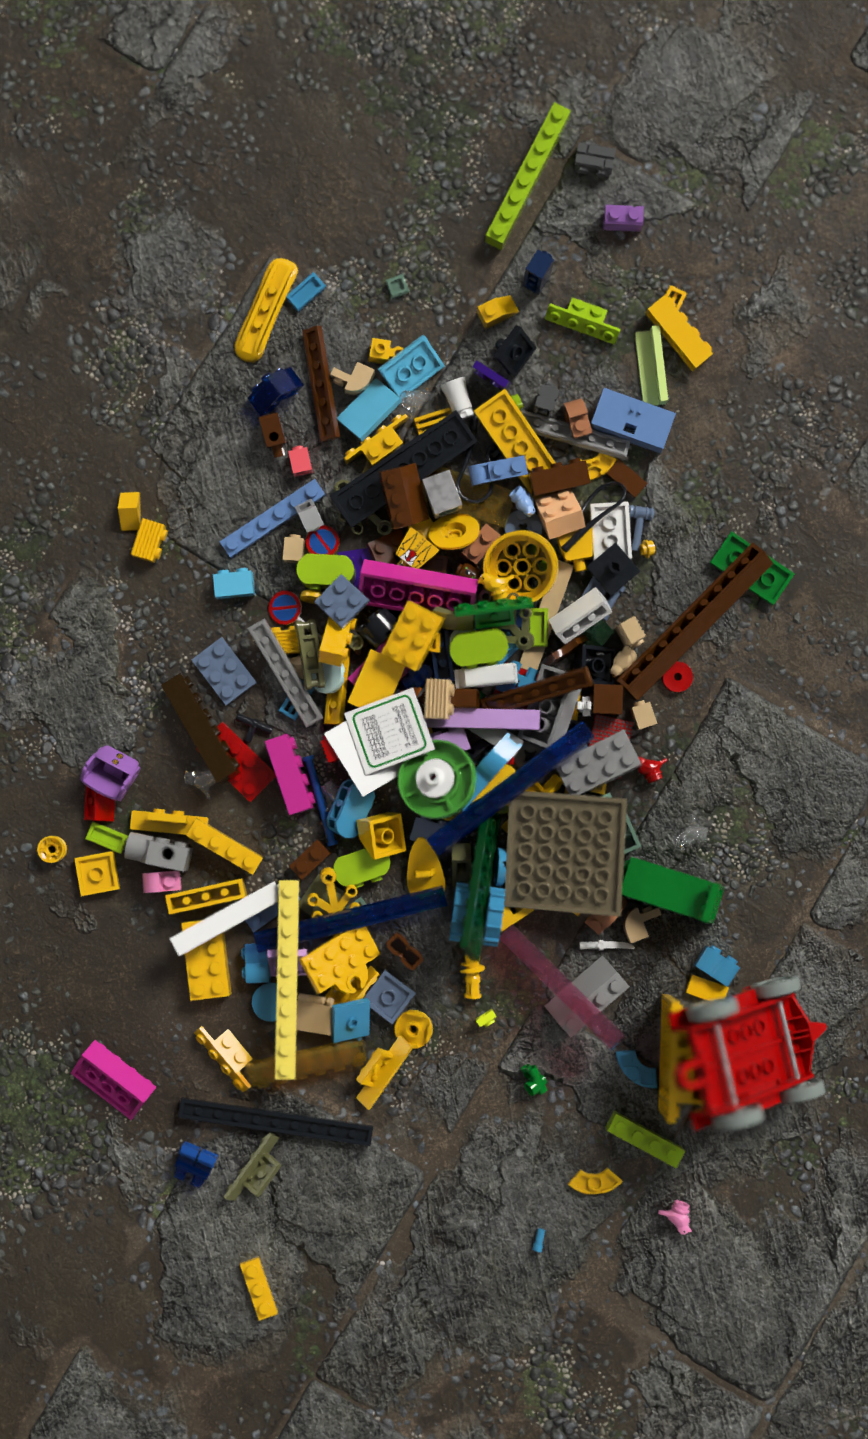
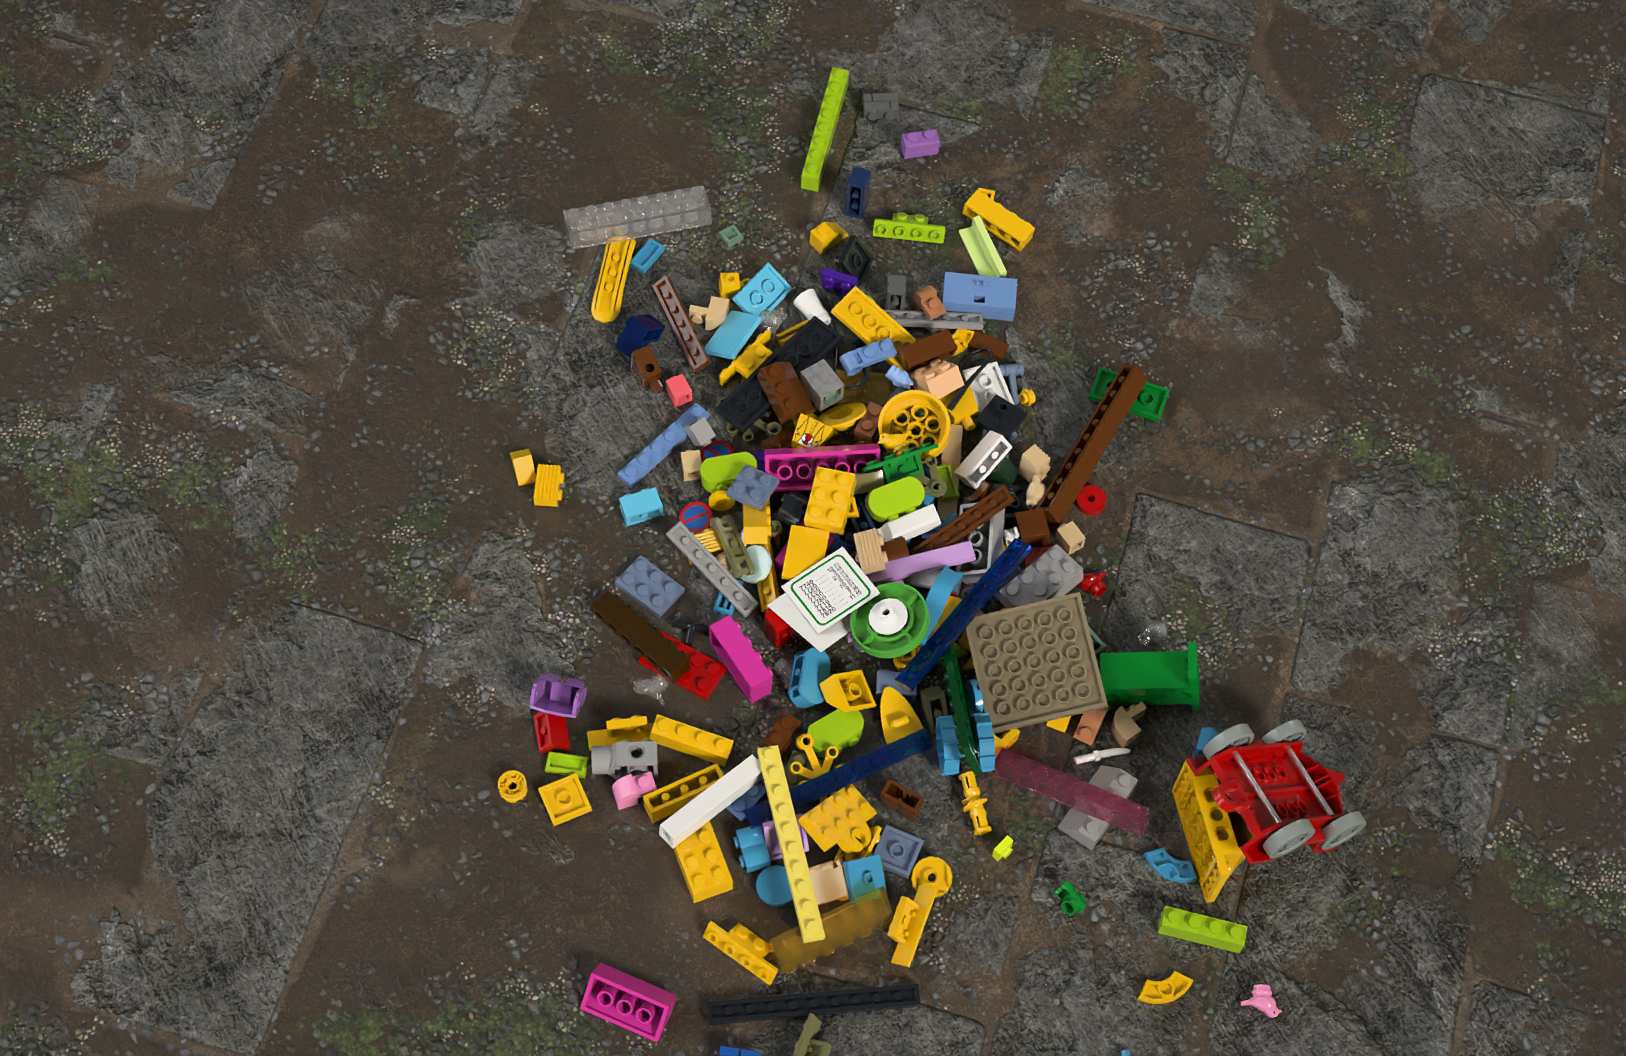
camera: 15 degrees left, 25 degrees down
blue bar [302,755,338,847] -> none
none -> clear brick [563,186,712,250]

